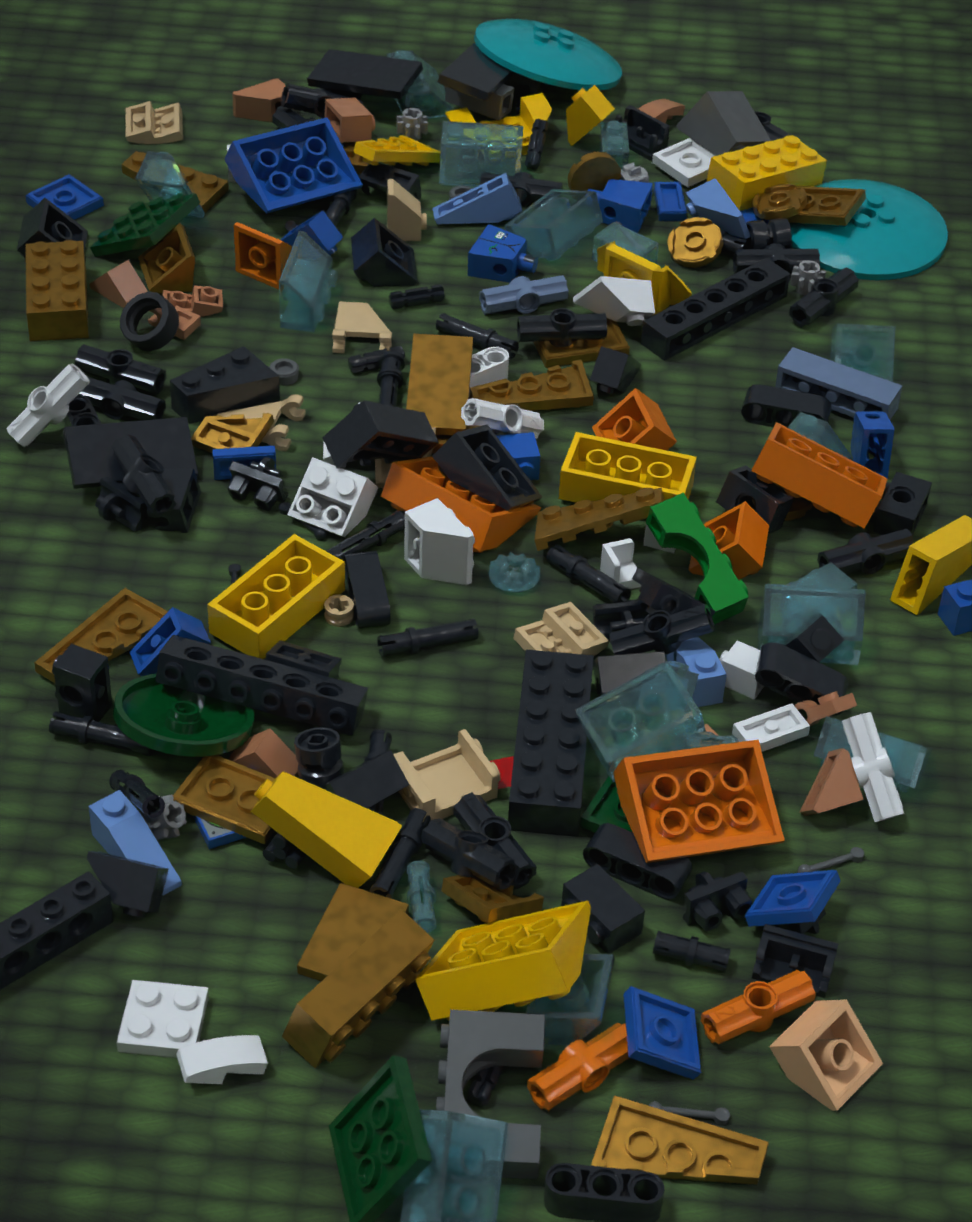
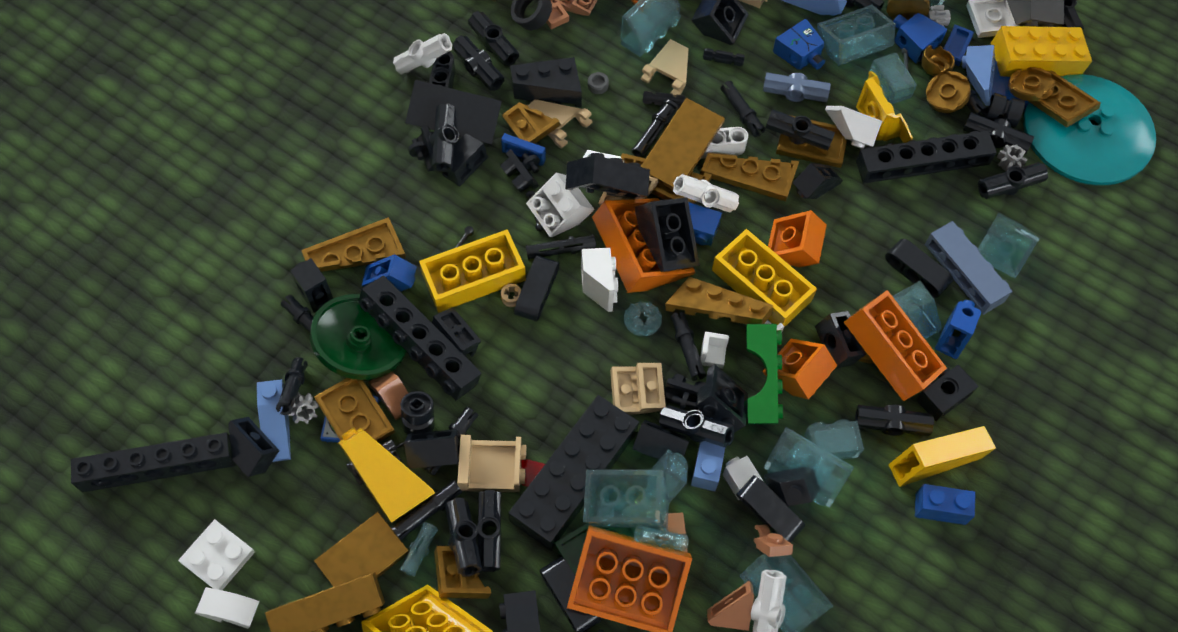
camera: 30 degrees right, 20 degrees up
black pin [377,618,479,657] -> none
white plate [732,703,810,752] -> none
none -> pearl gold hair [922,45,955,76]

